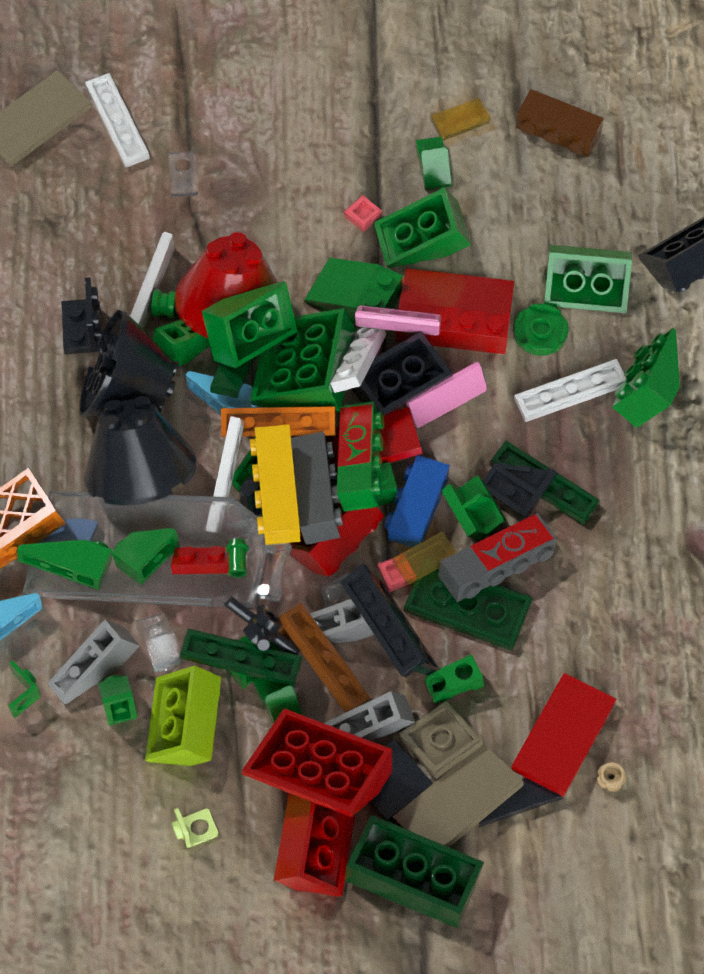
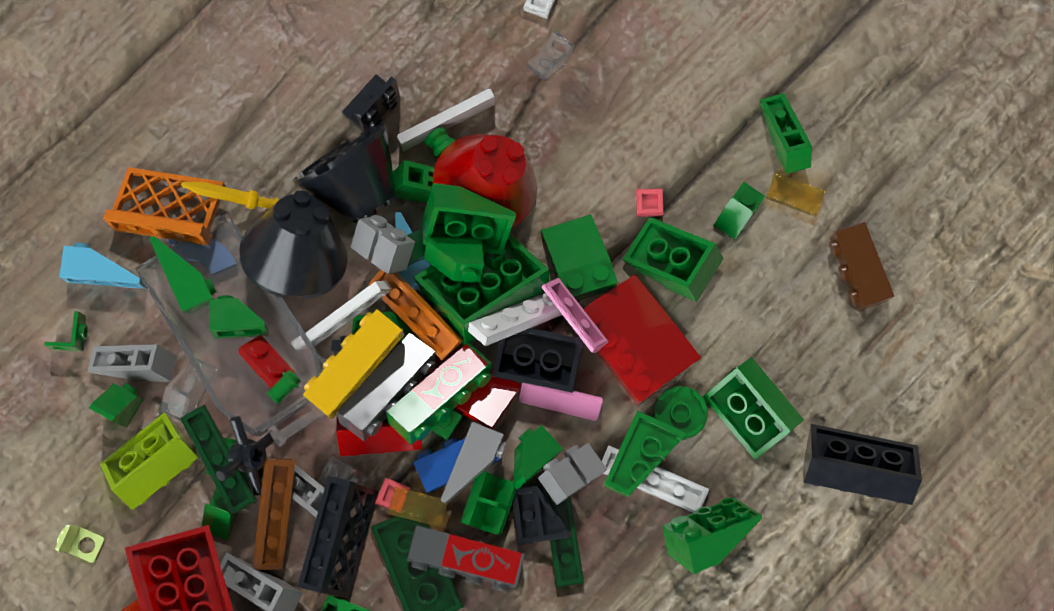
camera: 45 degrees right, 15 degrees up
none -> yellow sword [181,182,279,209]
none -> light grey piece [350,215,415,274]
none -> green slope [424,237,484,282]
none -> light grey slope [441,422,507,504]
none -> green slope [514,425,563,490]
none -> light grey piece [538,443,607,505]
none -> green wing [603,411,687,497]
none -> green slope [759,93,812,174]

